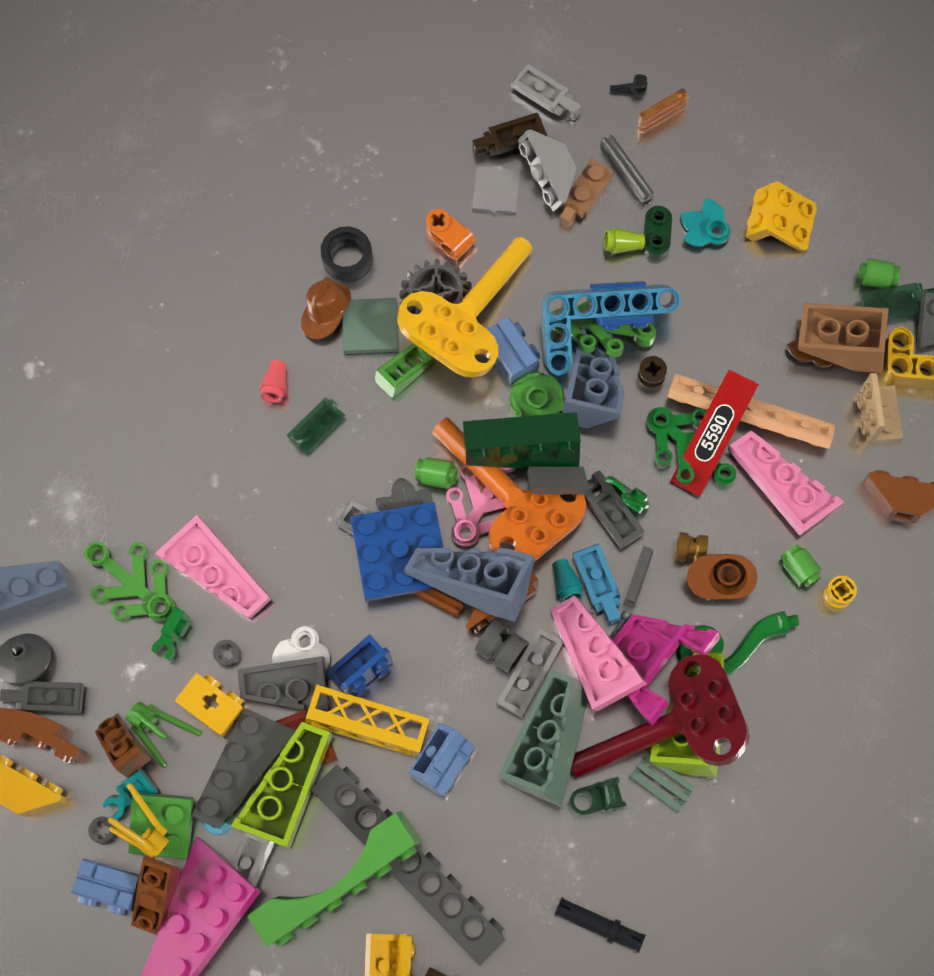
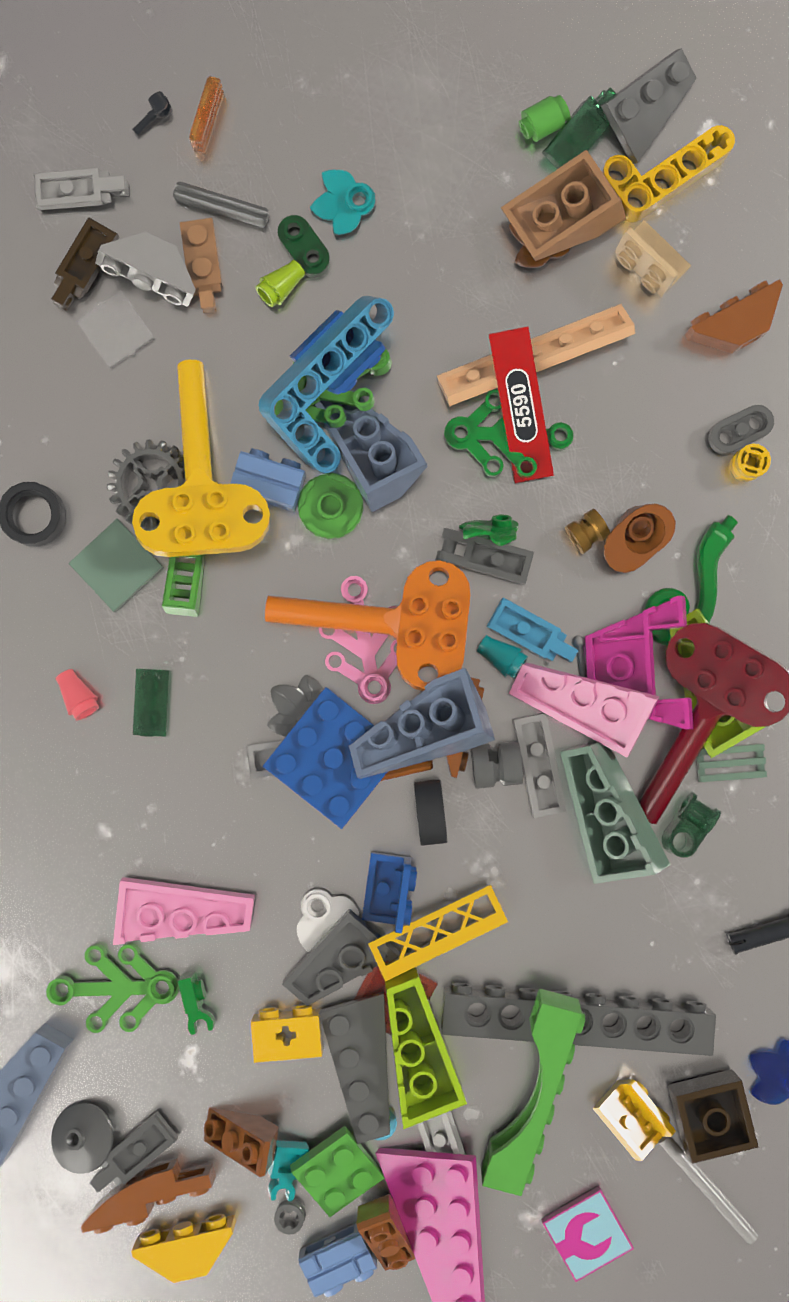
camera: 45 degrees left, 15 degrees up
yellow plant [108,783,169,859] -> none
bright green plant [126,701,202,767] -> none
dark grey bush [213,640,240,668] -> none
dark orange piece [301,277,351,339] -> none
medium blue brick [407,723,475,797] -> none
bright green brick [415,457,458,489] -> none
orange piece [426,209,476,260] -> none
dark green wedge [463,412,581,469] -> none
dark grey tile [527,467,589,495] -> none
dark grey tile [623,546,654,608] -> none
dark brown wheel [638,356,667,389] -> none
bright pink wing [727,431,844,536] -> none
yellow bracket [745,181,817,251] -> none
bright green brick [780,544,822,588] -> none
none -> black tyre [414,780,447,846]
none -> dark grey plate [708,405,774,455]

